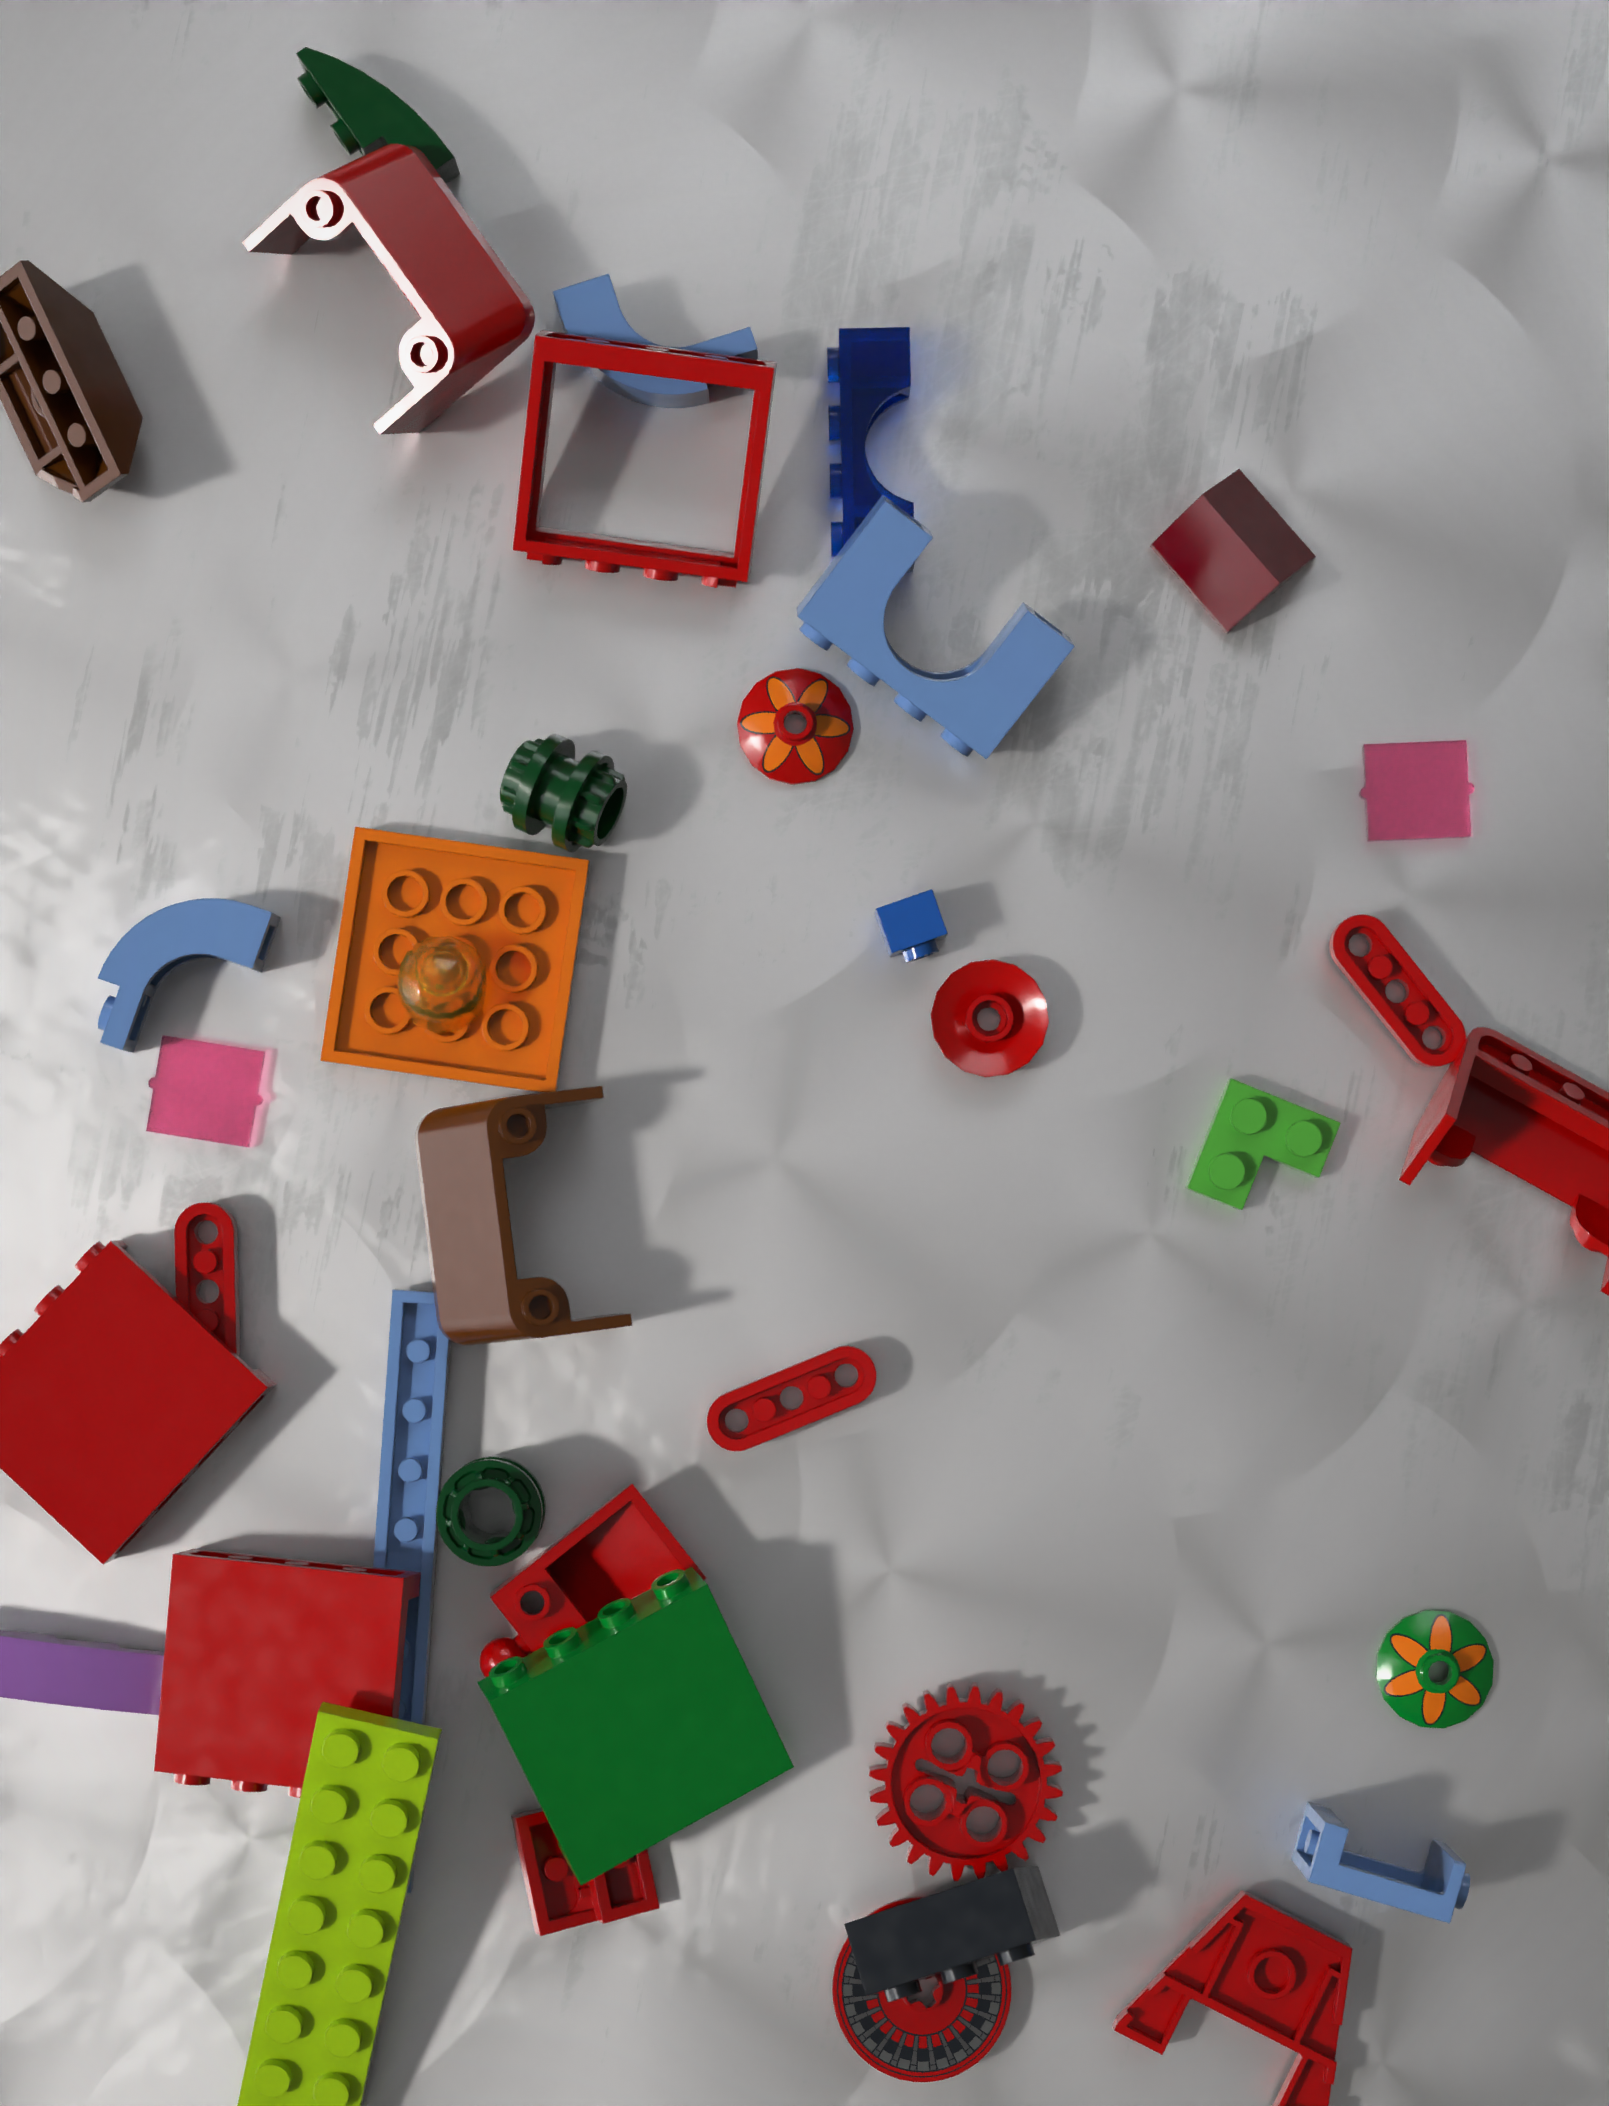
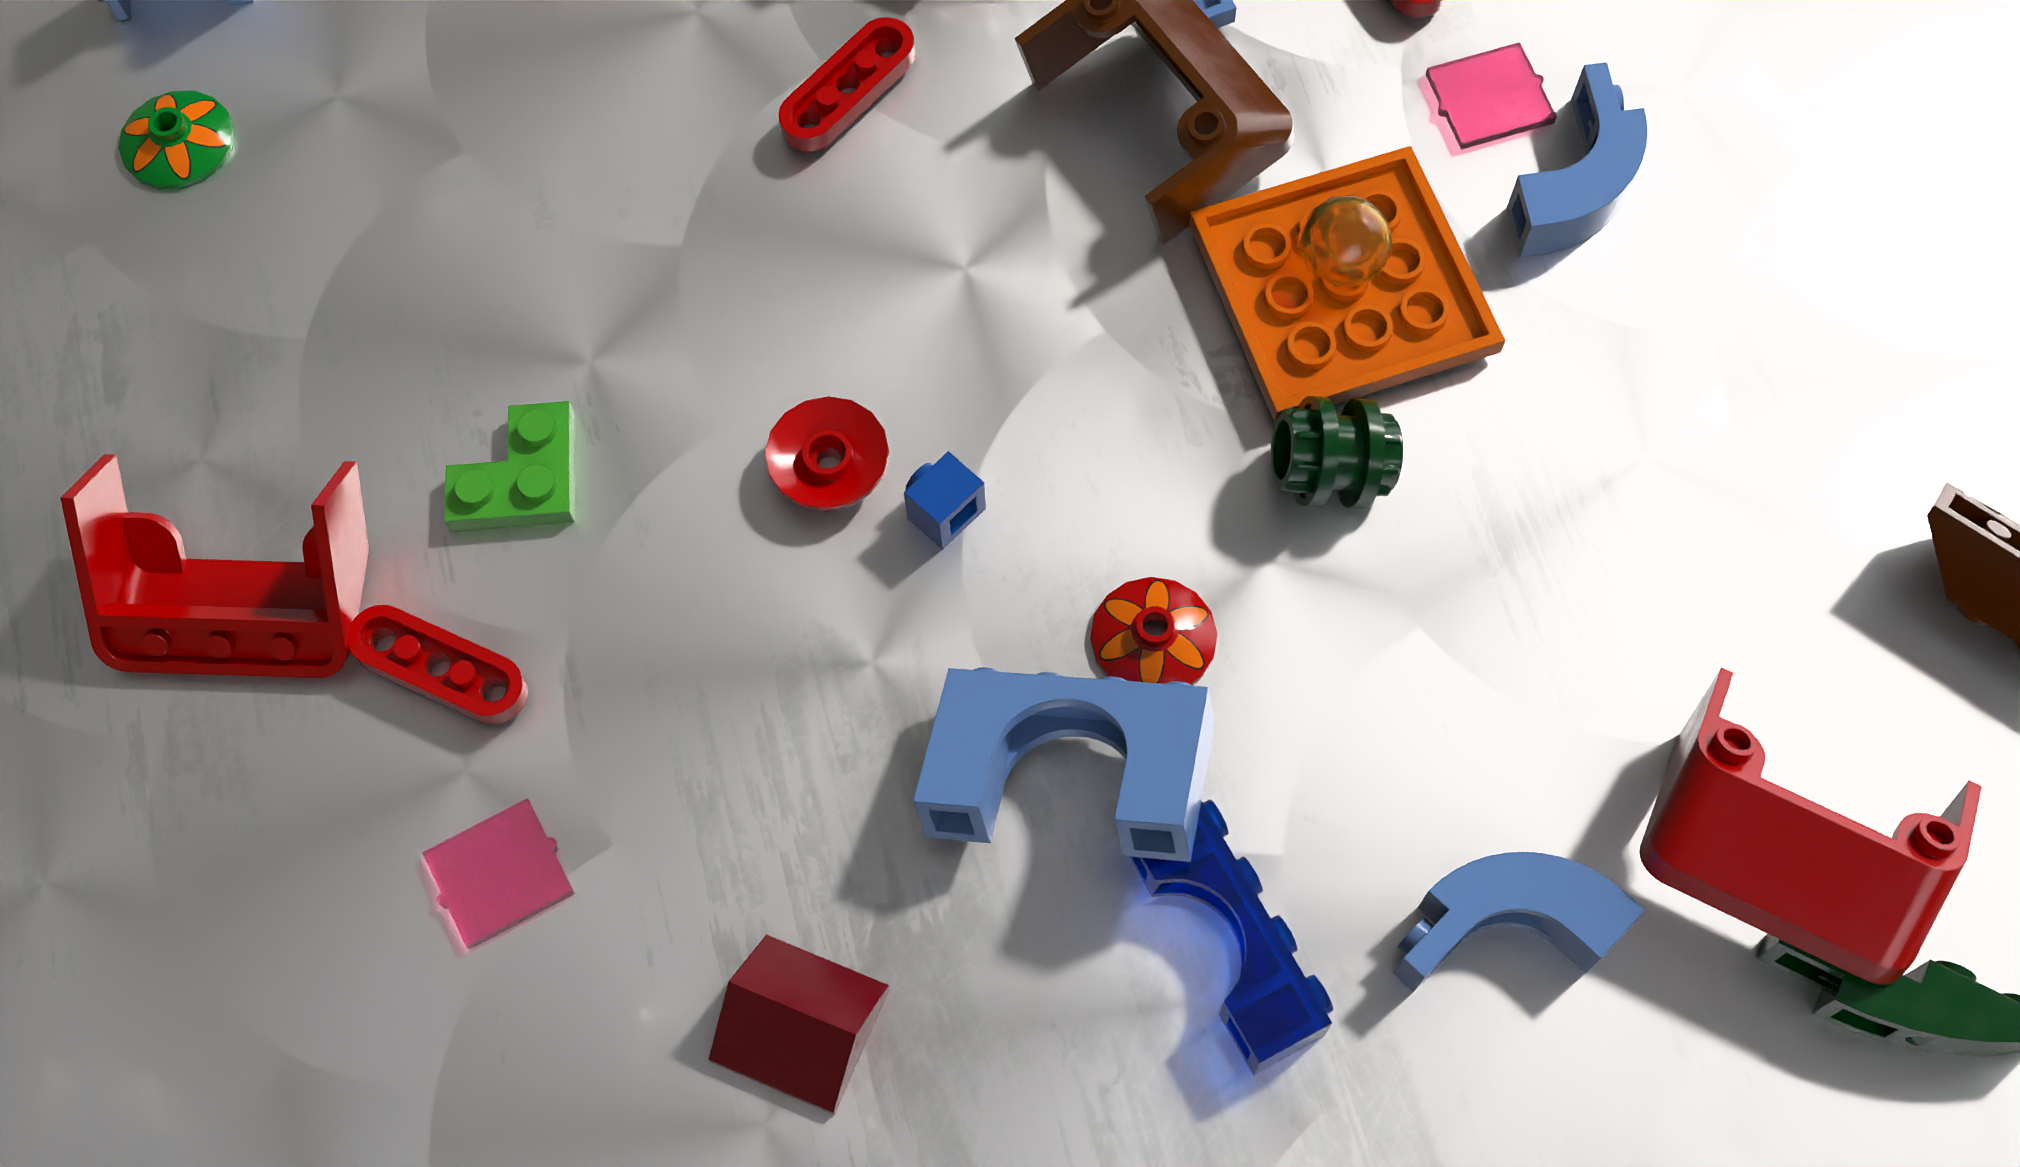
camera: 160 degrees right, 20 degrees down
red window [513,330,777,588] -> none

